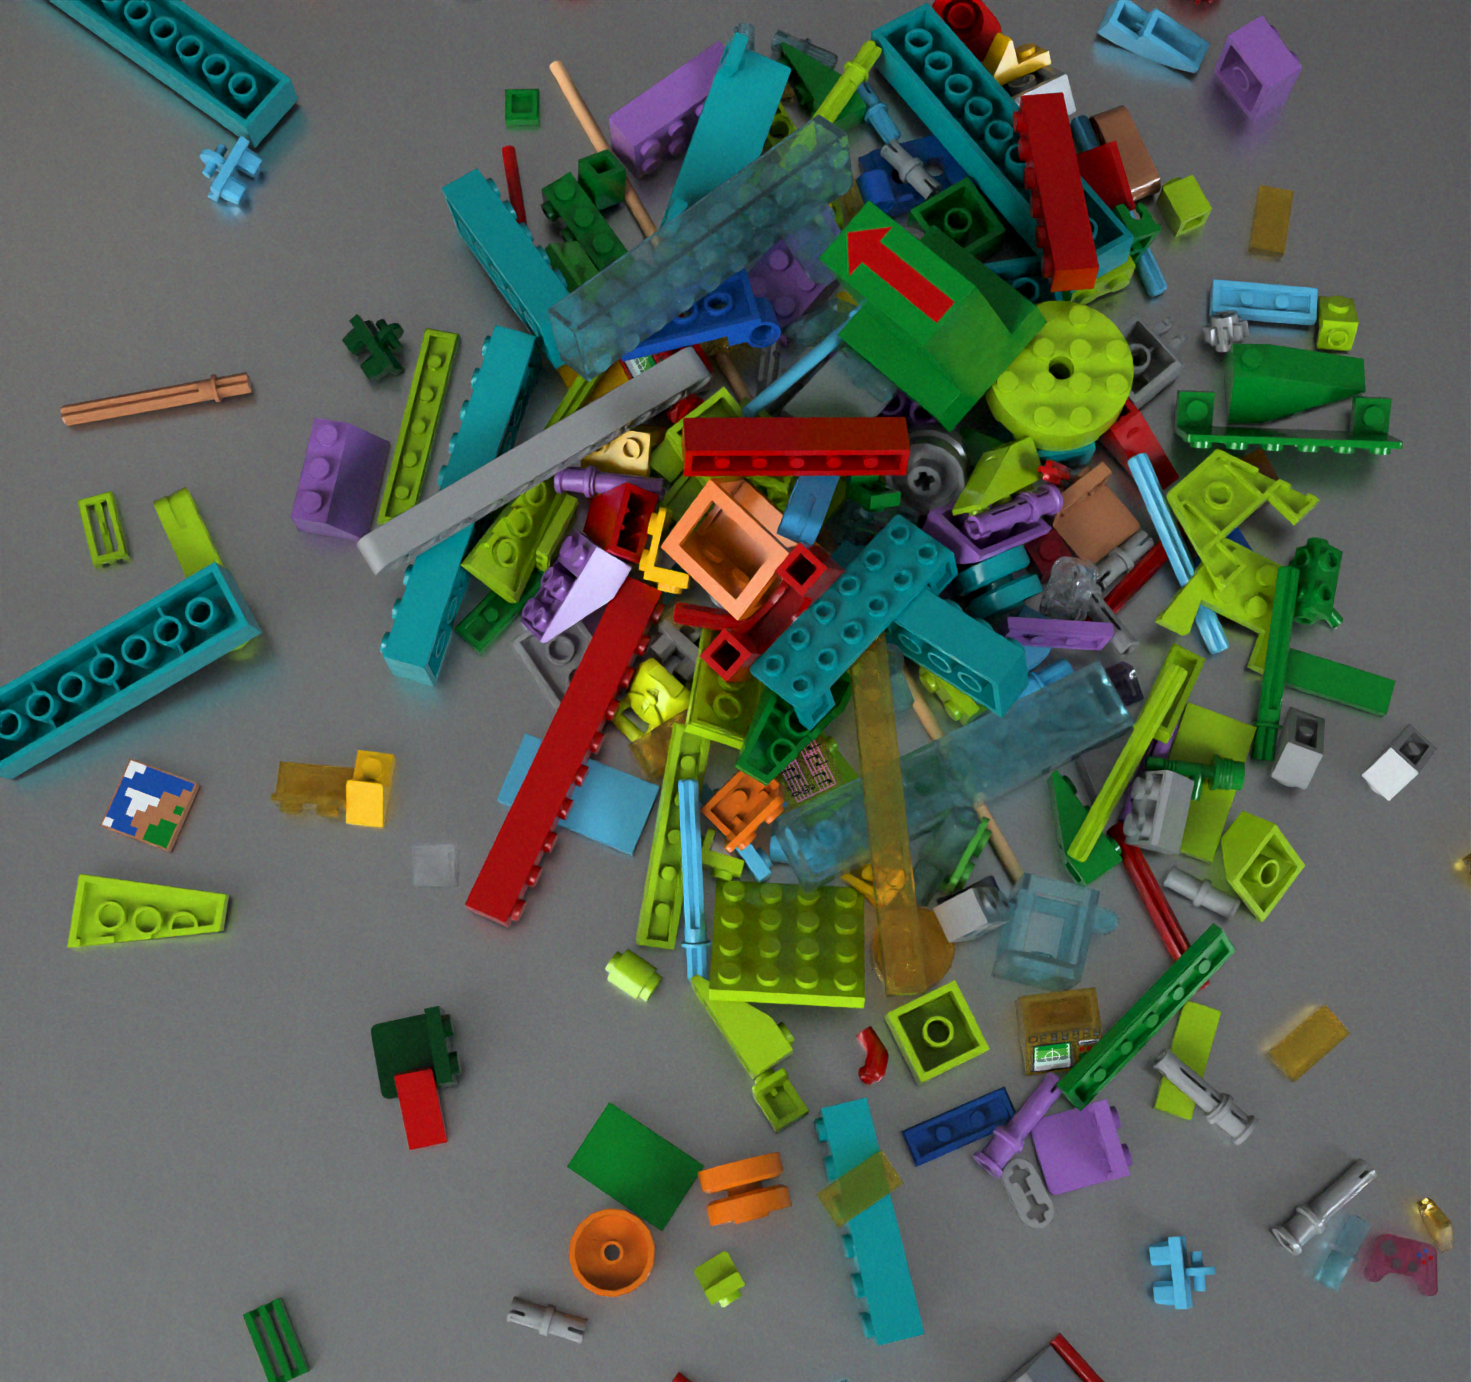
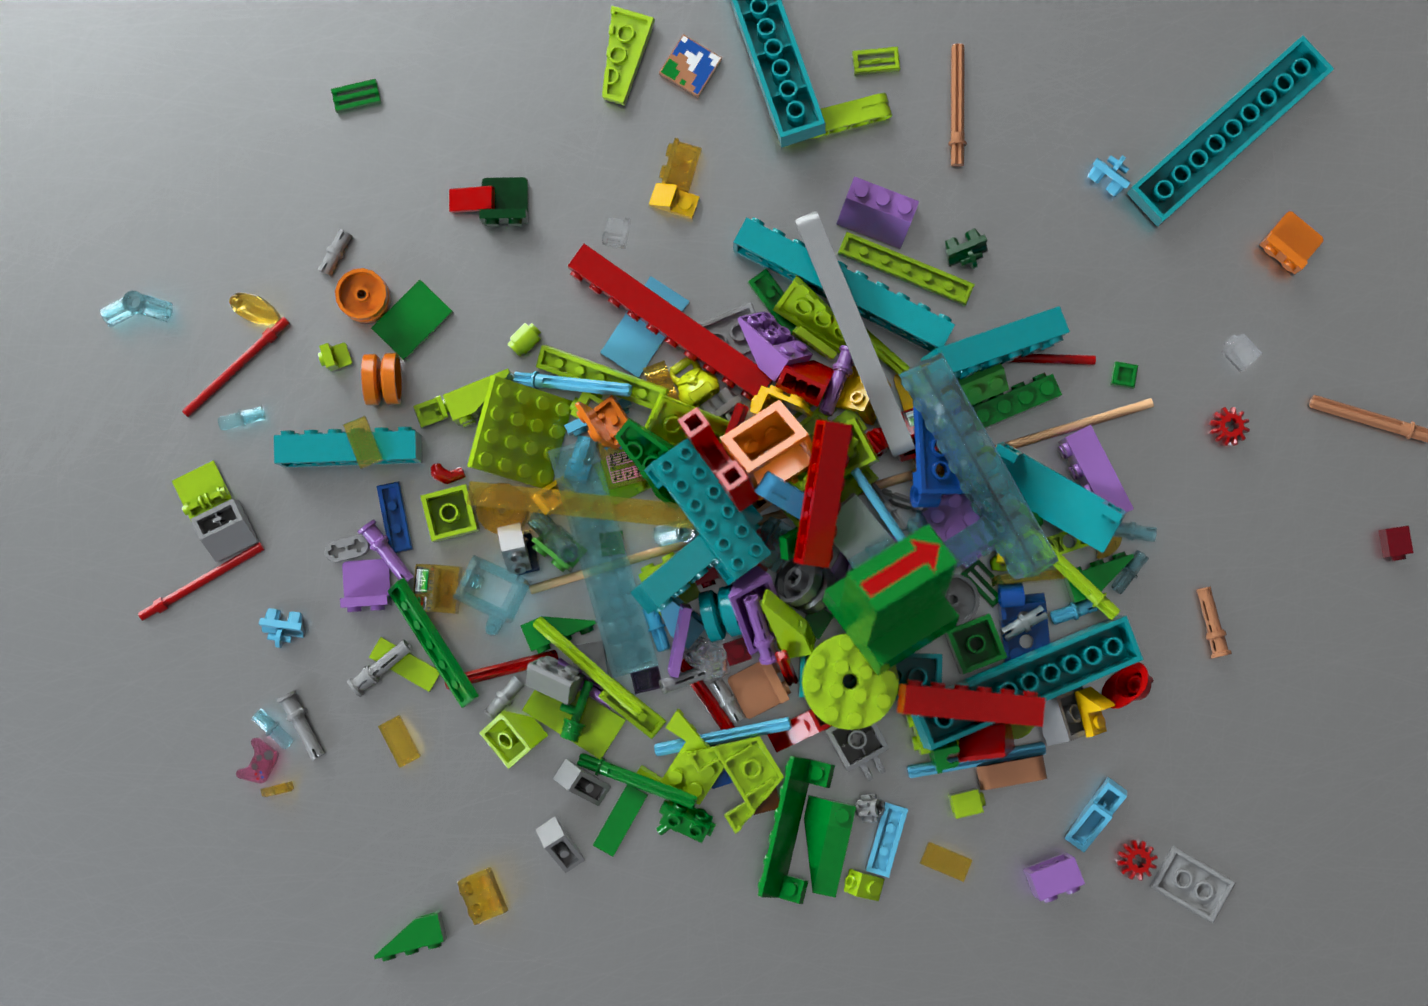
camera: 105 degrees right, 10 degrees up
green brick [578,149,626,210] -> none

